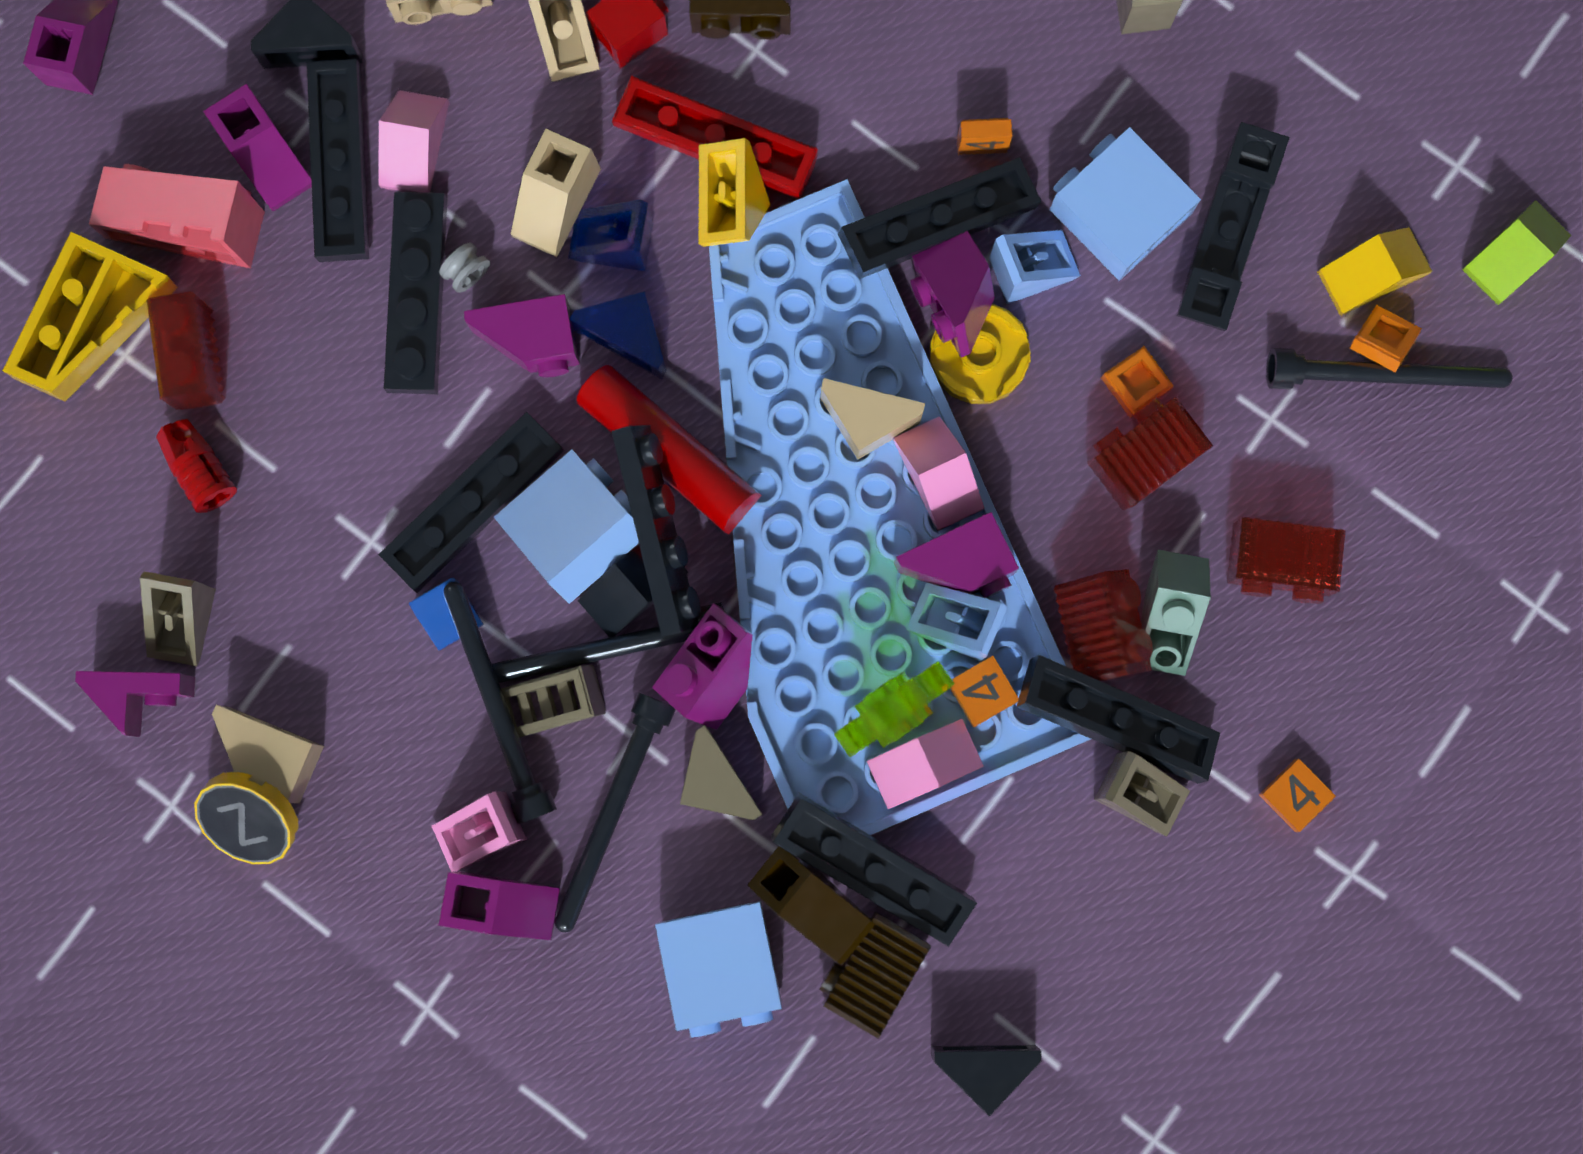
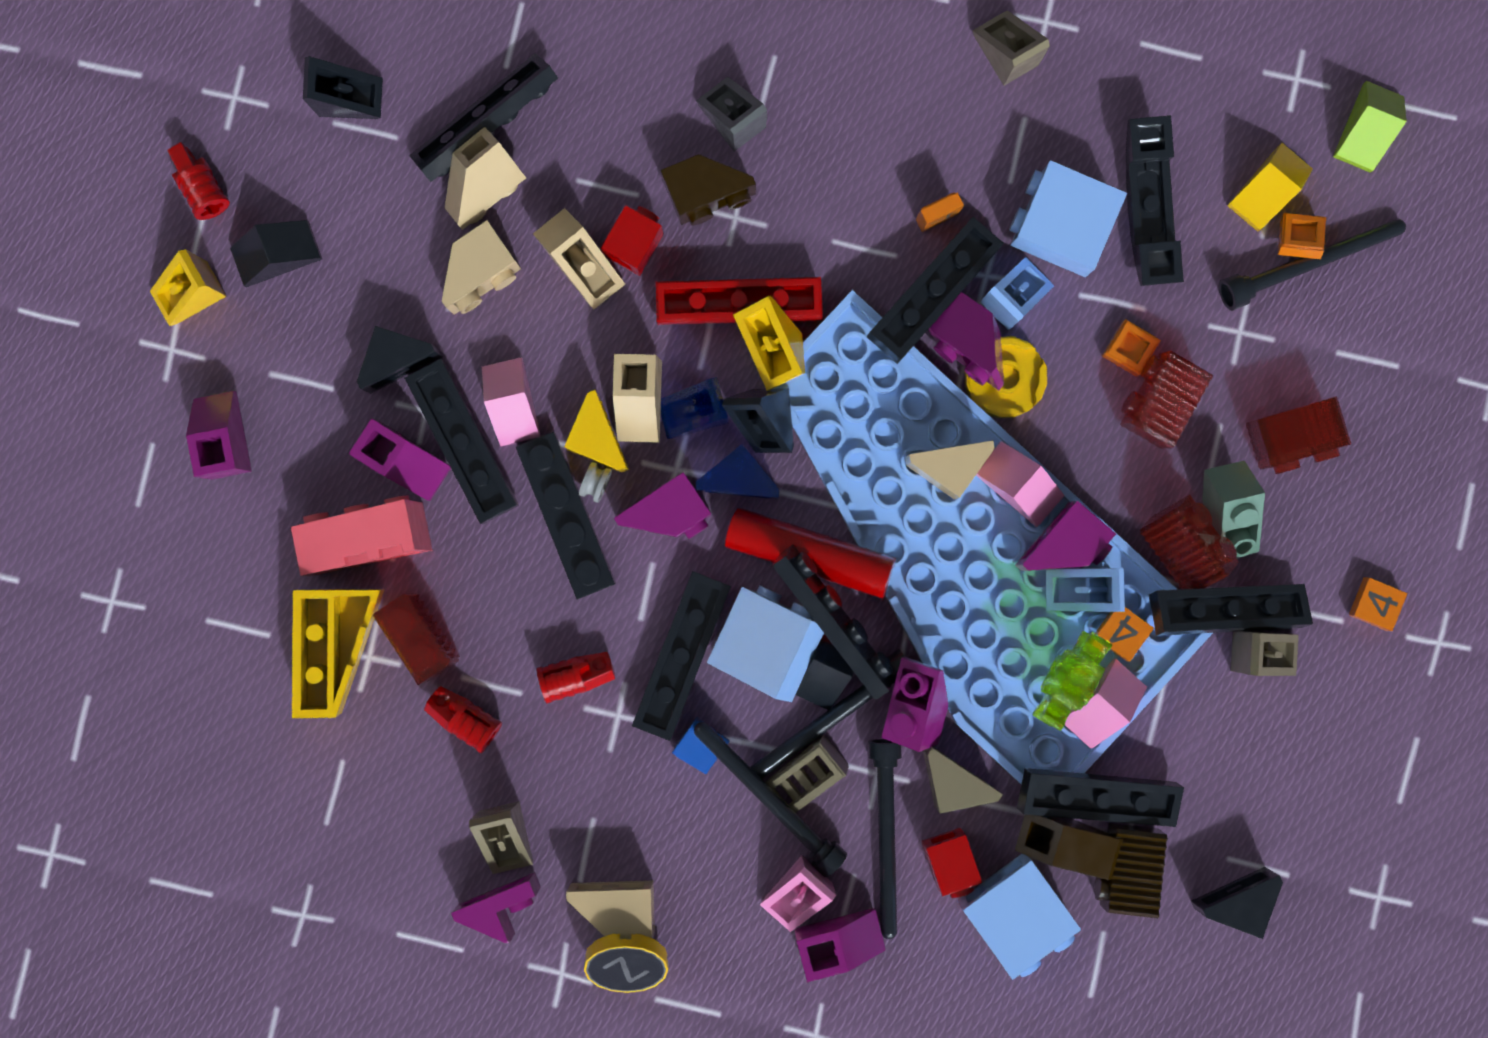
camera: 25 degrees left, 5 degrees up
none -> red hinge [536,652,615,704]
none -> yellow slope [564,390,629,473]
none -> black slope [722,388,794,453]
none -> red brick [921,828,982,898]

